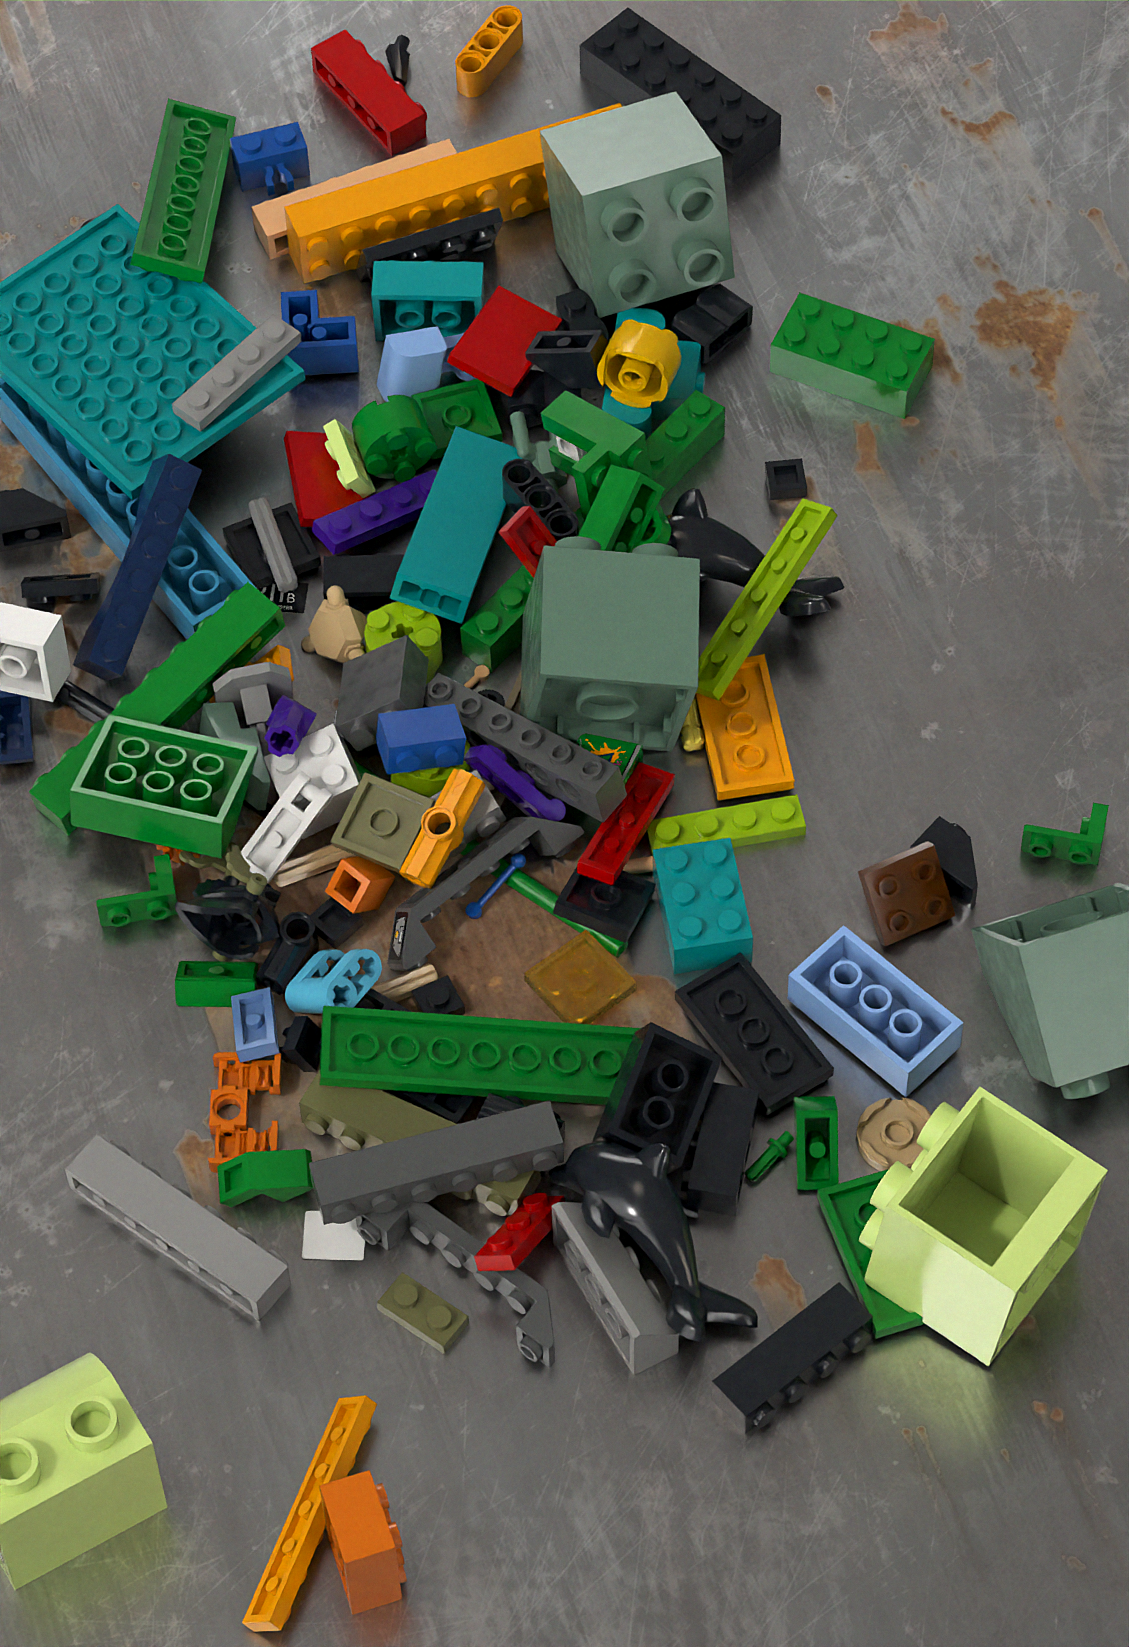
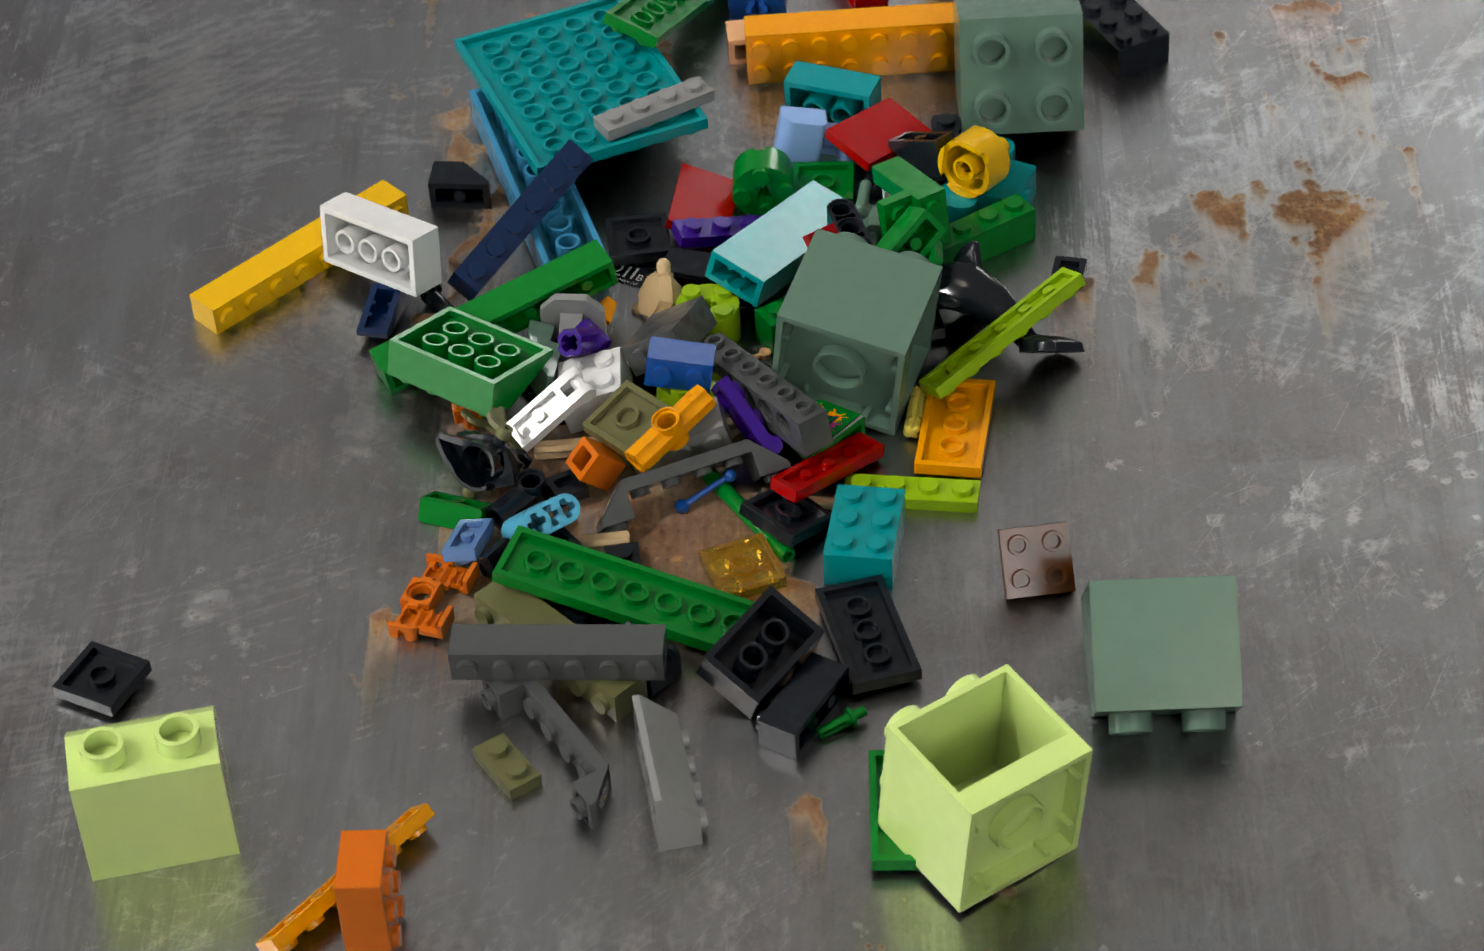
camera: 20 degrees right, 15 degrees down
black plate [21,572,101,603] -> none
light grey brick [65,1134,291,1321] -> none
green bracket [96,854,178,927] -> none
green slope [217,1149,313,1207] -> none
light grey axle [249,497,298,593] -> none
blue brick [281,290,359,375] -> none
white sticker [302,1211,365,1261] -> none
yellowish green plate [323,419,376,498] -> none
black plate [356,208,503,283] -> none
red plate [474,1193,565,1271] -> none
black animal [549,1141,758,1342] -> none
black brick [671,284,753,364] -> none
black brick [711,1282,873,1434] -> none
green brick [770,292,935,419] -> none
light blue brick [787,925,963,1097] -> none
green slope [794,1096,839,1190] -> none
black slope [910,816,978,910] -> none
green bracket [1021,802,1109,865] -> none

